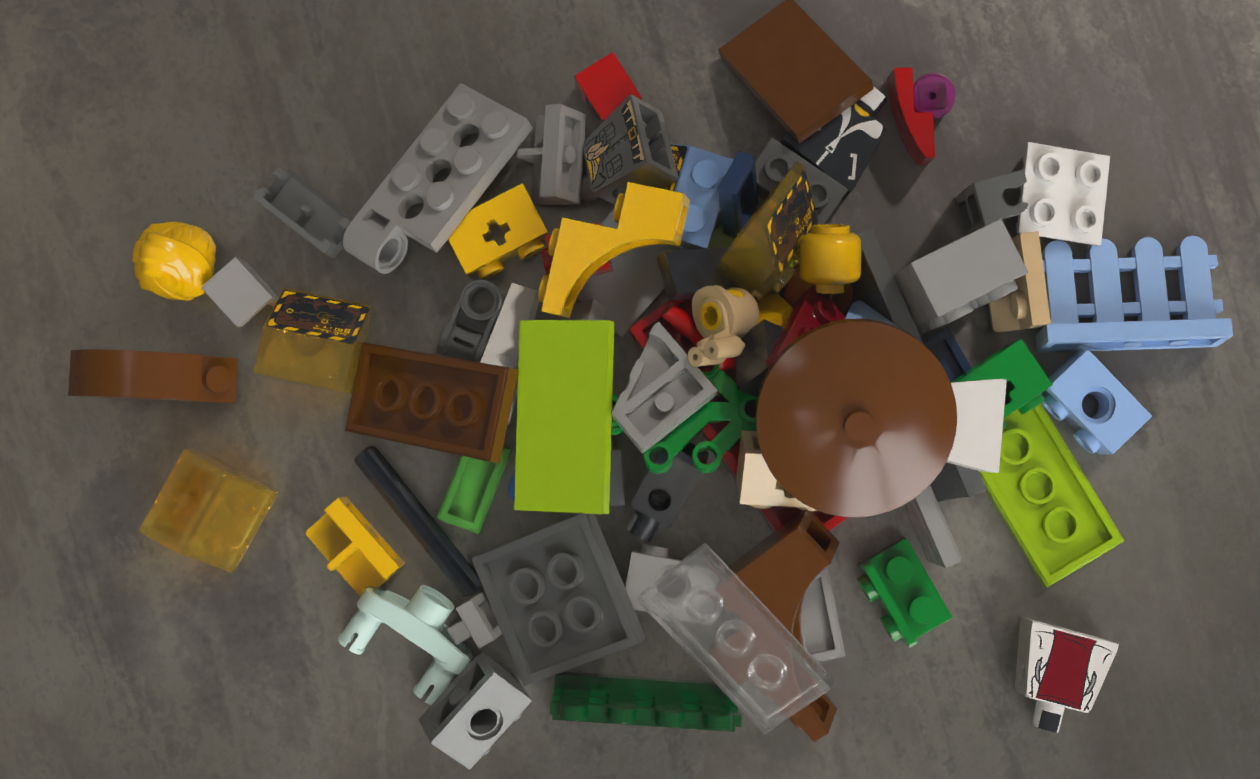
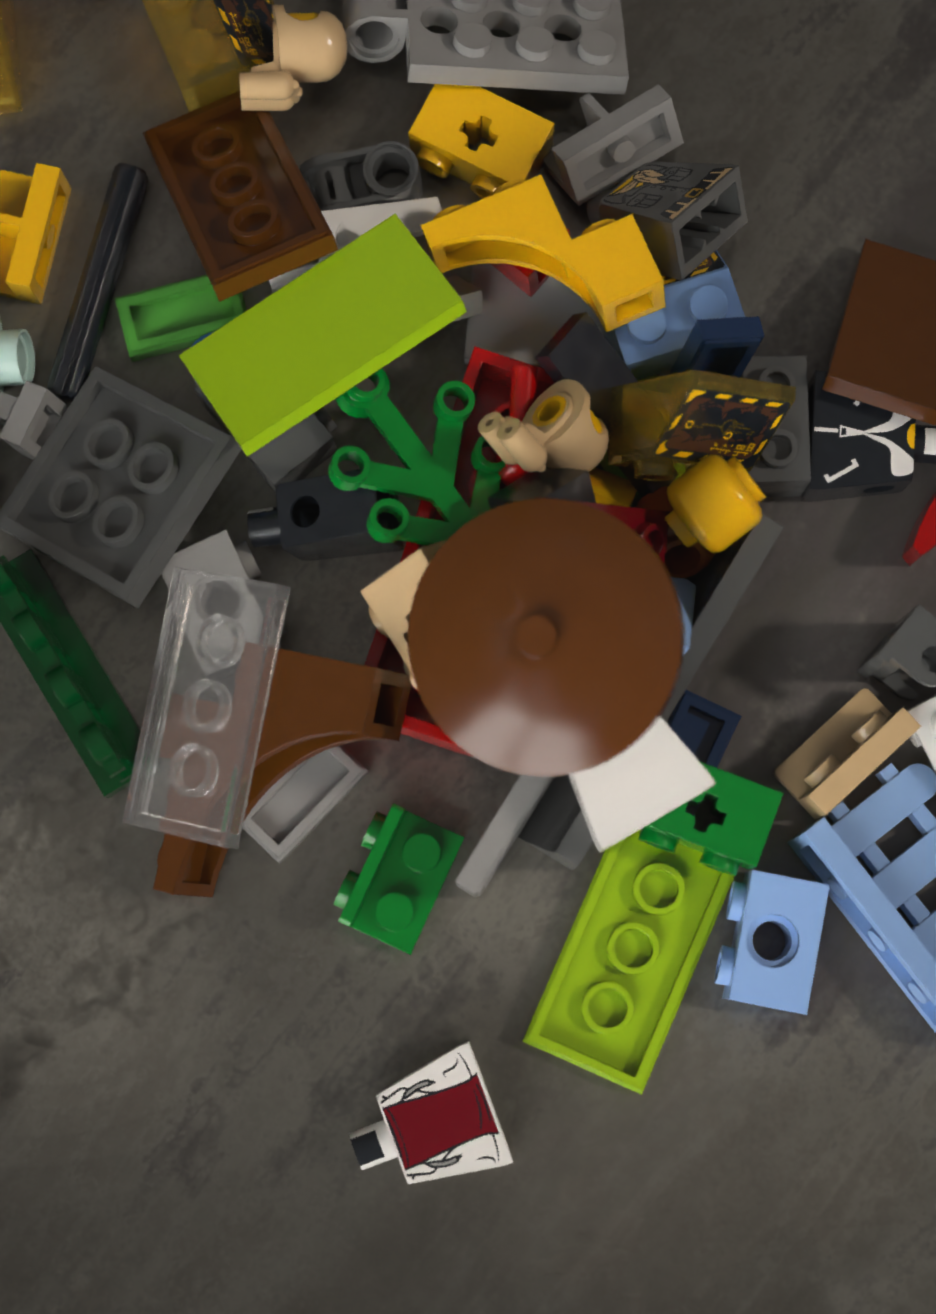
camera: 55 degrees right, 5 degrees down
red panel [574,52,642,122] -> none
light grey wing [612,322,717,454] -> none
light grey brick [894,219,1029,335] -> none
none -> tan piece [239,5,347,111]

